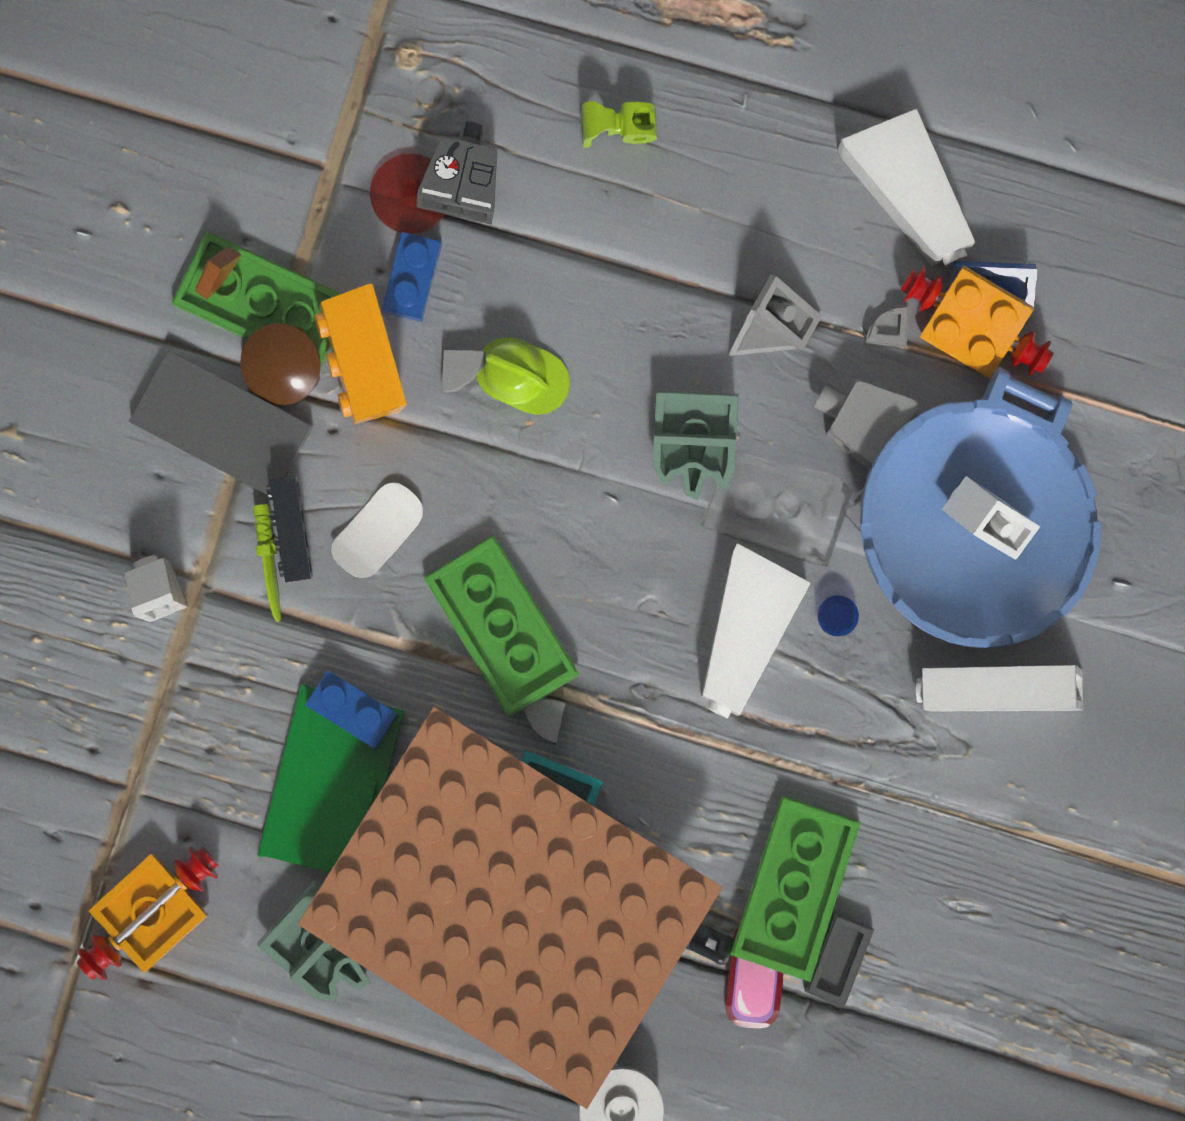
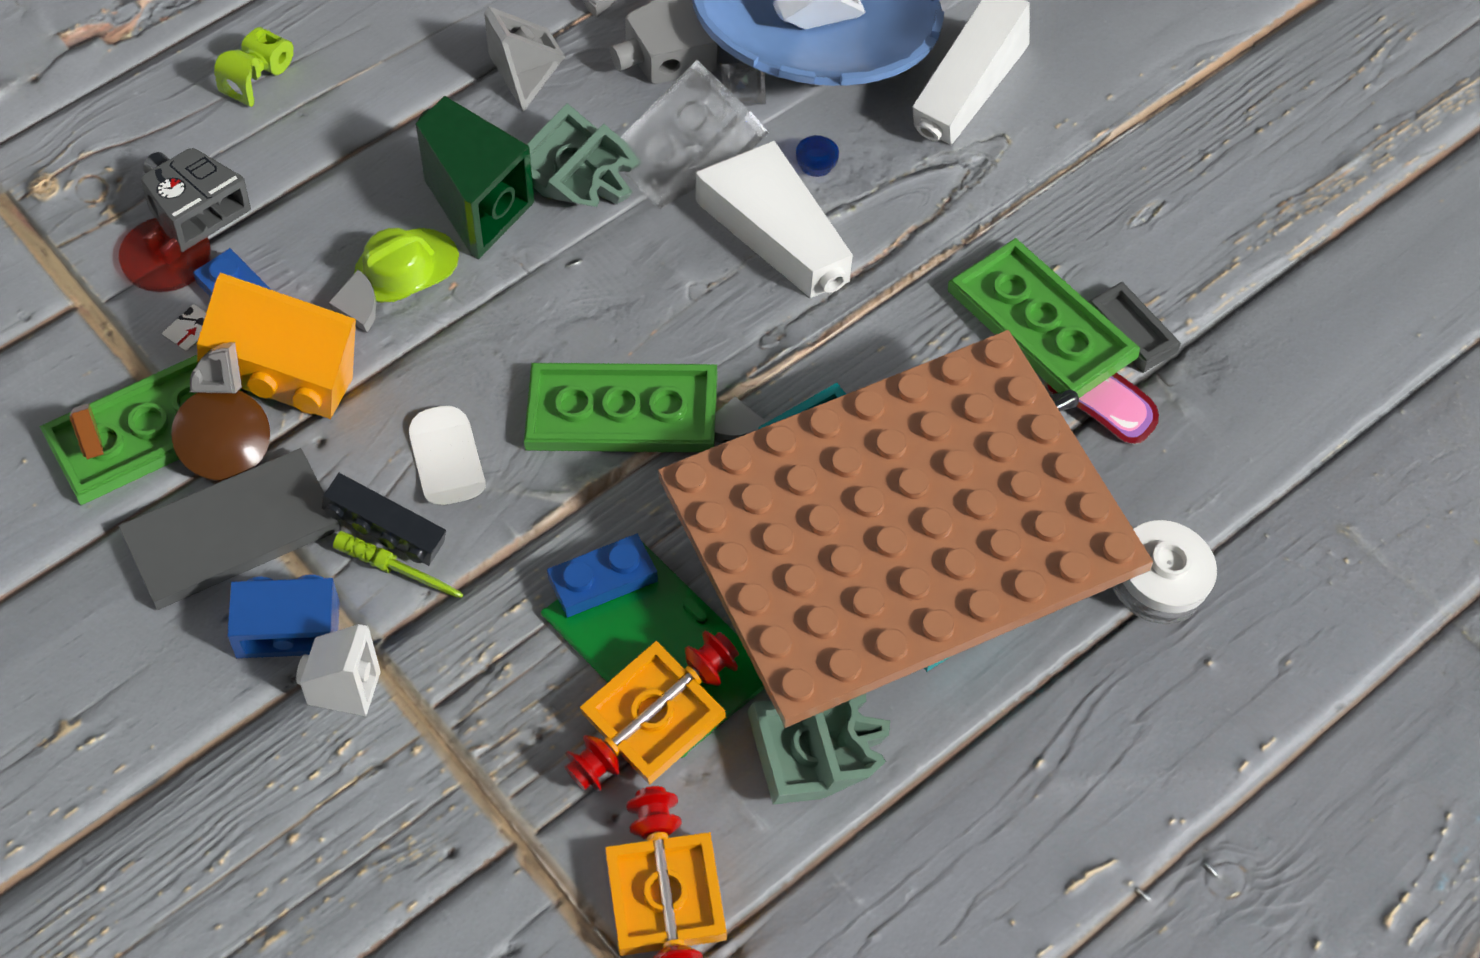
camera: 60 degrees left, 25 degrees down
none -> white sticker [162,304,206,350]
none -> light grey tile [190,342,242,393]
none -> blue brick [227,575,340,659]
none -> dark green slope [416,96,534,260]
none -> light orange plate [565,631,739,792]

